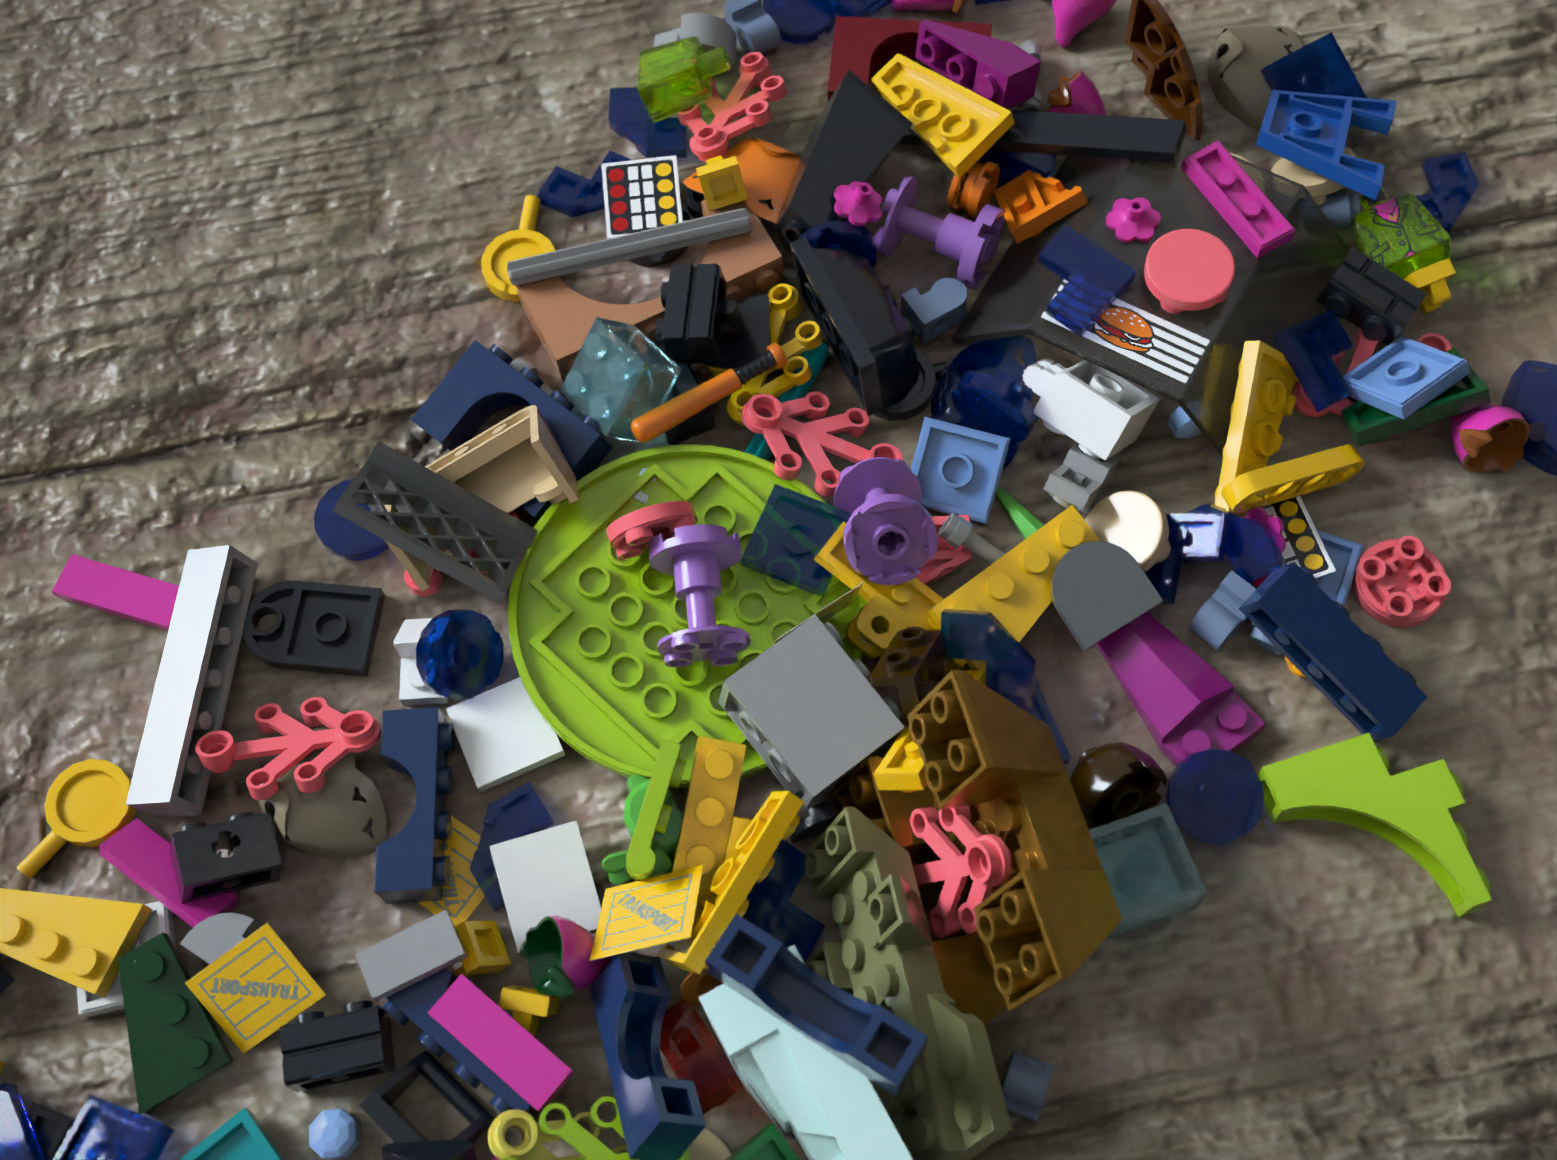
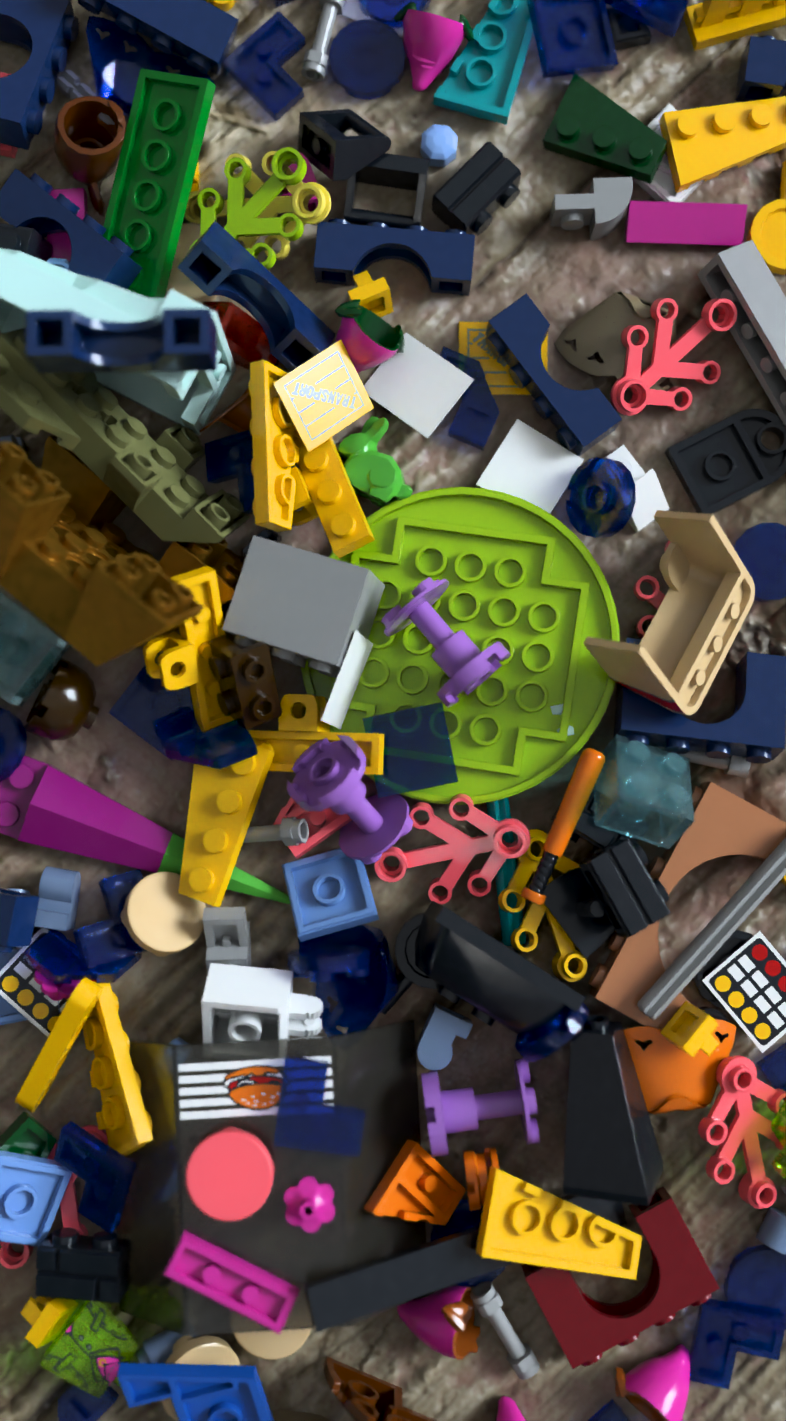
camera: 140 degrees right, 20 degrees up
black brick [170,812,282,904] -> none
yellow sticker [185,923,326,1054] -> none
dark grey fence [332,441,537,603] -> none
light grey tile [355,910,468,1002] -> none
dark pink tile [427,974,574,1114] -> none
yellow tile [454,921,512,978] -> none
coral tile [606,501,698,560] -> none
lime plate [626,739,687,880] -> none
dark pink plant [834,181,882,226] -> none
coral plant [910,805,1012,938] -> none
magenta slope [915,20,1041,110] -> none
dark grey tile [1051,541,1163,651] -> none

